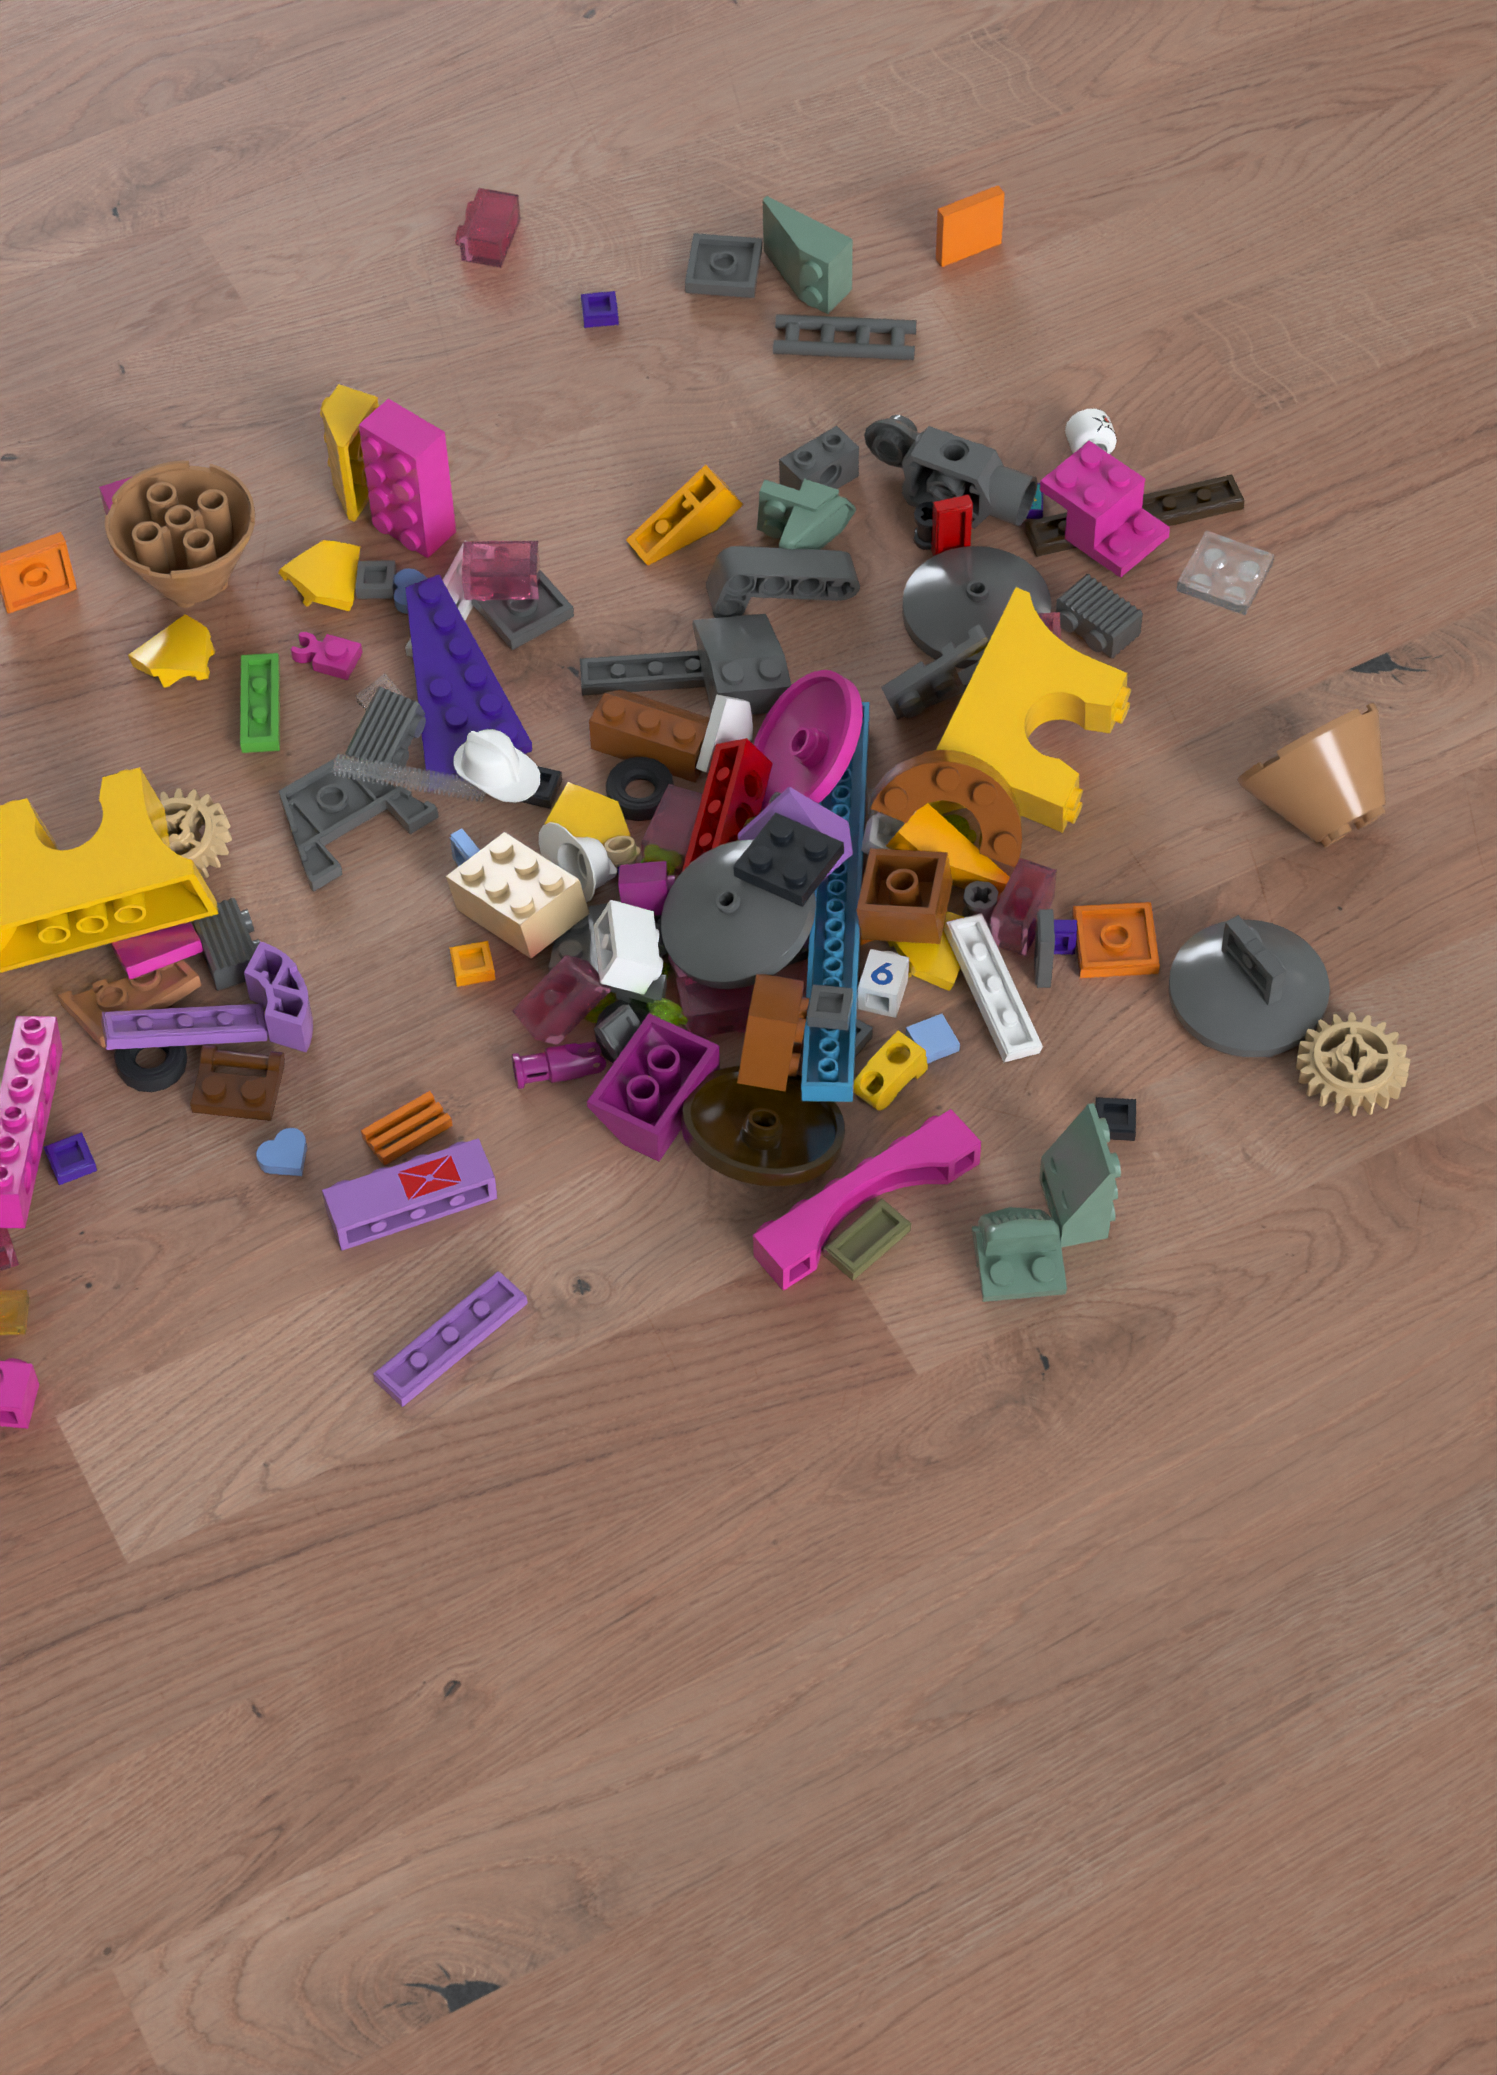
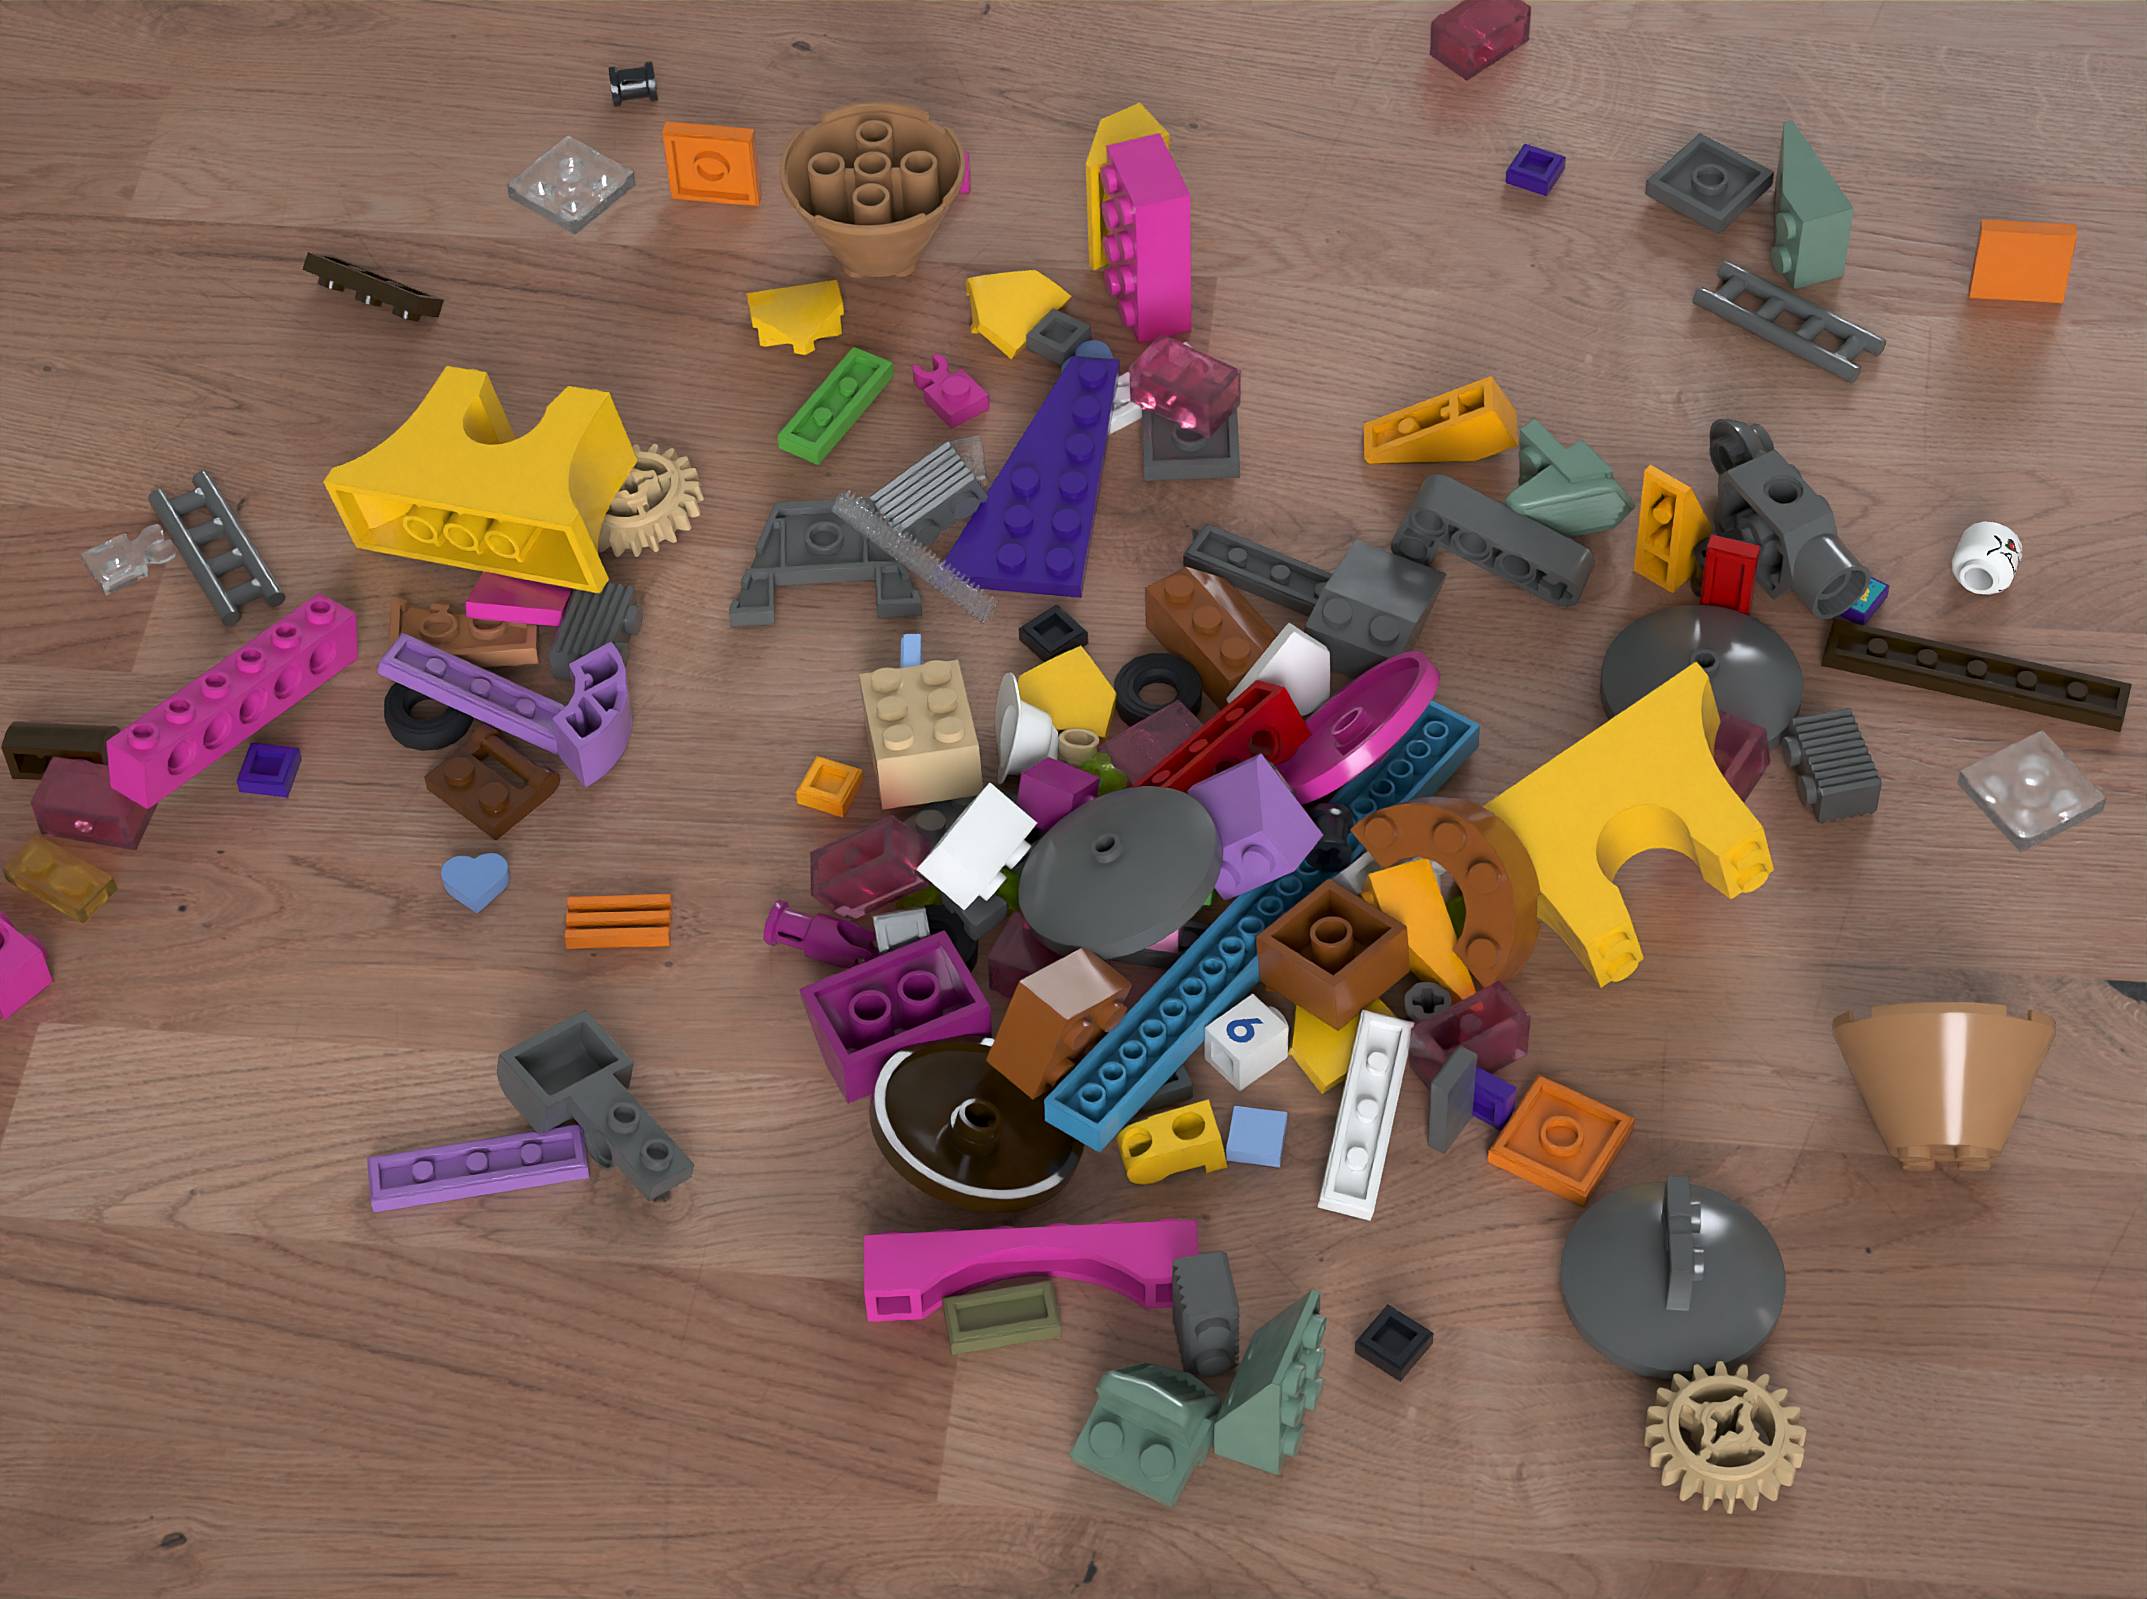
camera: 35 degrees right, 5 degrees down
medium lavender brick [322,1138,498,1251] -> none
white piece [454,729,540,803] -> none
clear neon green plate [646,998,688,1027] -> none
black plate [733,813,844,907] -> none
dark grey brick [779,426,859,491] -> none
dark grey plate [807,984,853,1030] -> none
dark grey wing [881,624,989,720] -> none
dark pink bracket [1040,441,1170,578] -> none
none -> dark grey plate [497,1010,694,1201]
none -> dark grey brick [1172,1251,1240,1376]
none -> black bush [1305,803,1354,872]
none -> light orange slope [1633,465,1712,593]

